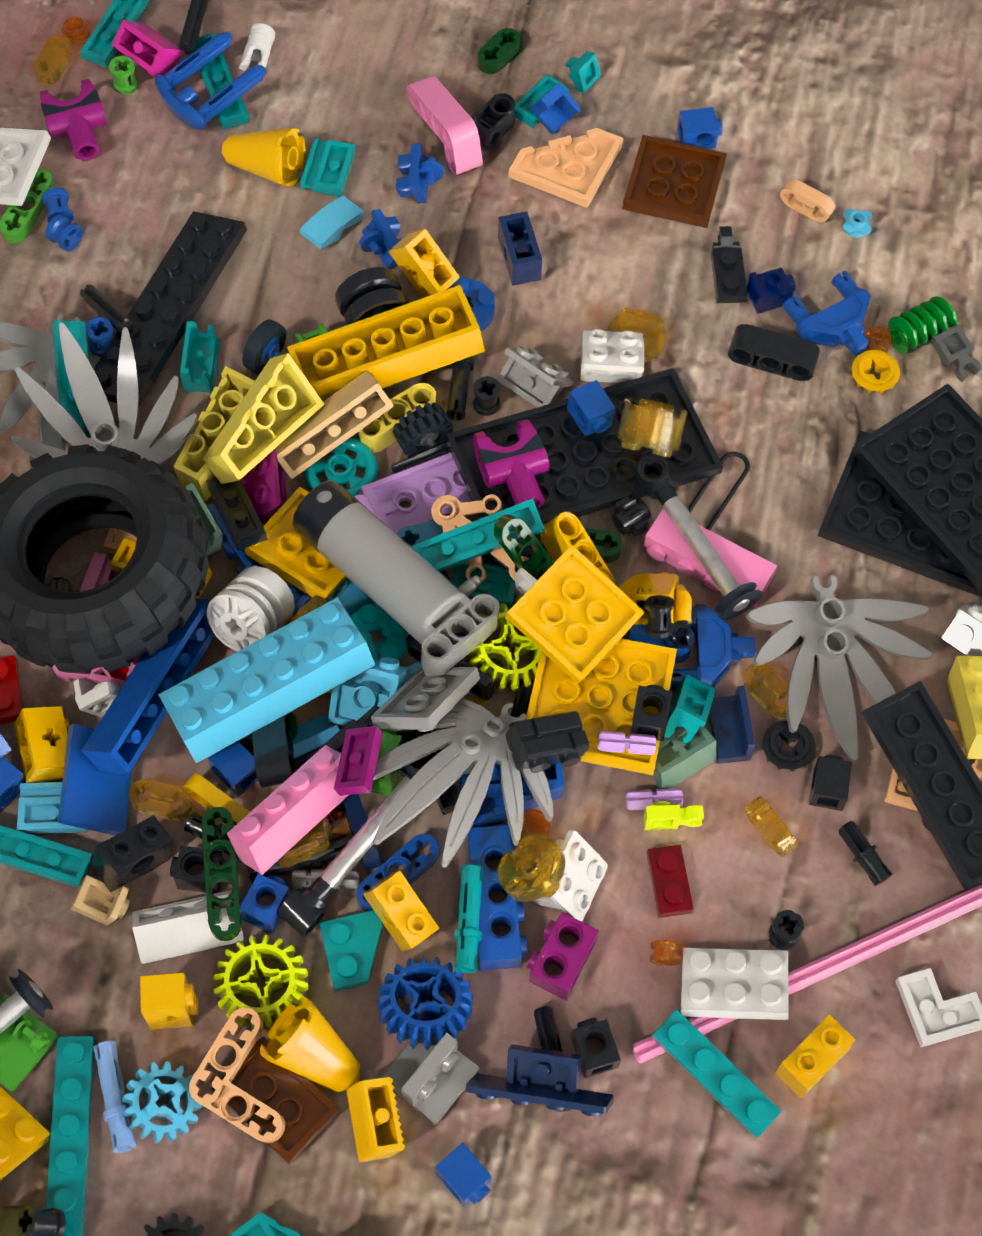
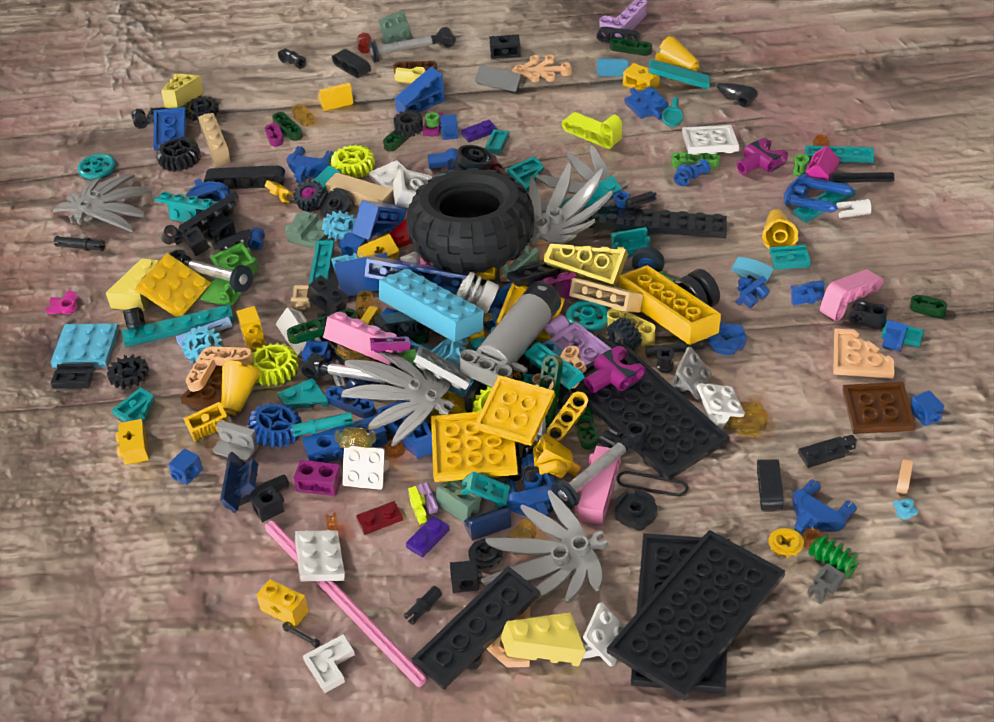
camera: 80 degrees right, 20 degrees down
clear yellow beam [33,35,73,85] -> none
yellow brick [363,871,440,951] -> none
yellow brick [388,229,460,298] -> none
dark blue brick [498,211,542,286] -> none
black brick [506,711,589,773] -> none
teal tile [565,51,601,93] -> none
blue brick [567,380,616,436] -> none
lavender piece [598,731,656,755] -> none
clear yellow brick [617,398,687,457] -> none
black brick [630,685,672,741] -> none
black bush [645,595,675,638] -> none
teal plate [651,1009,781,1138] -> none
clear yellow beam [744,796,798,857] -> none
clear blue brick [747,267,796,314] -> none
black bush [768,910,804,950] -> none
none -> black hinge [282,622,320,647]
none -> dark purple plate [406,516,450,558]
none -> black plate [615,490,657,531]

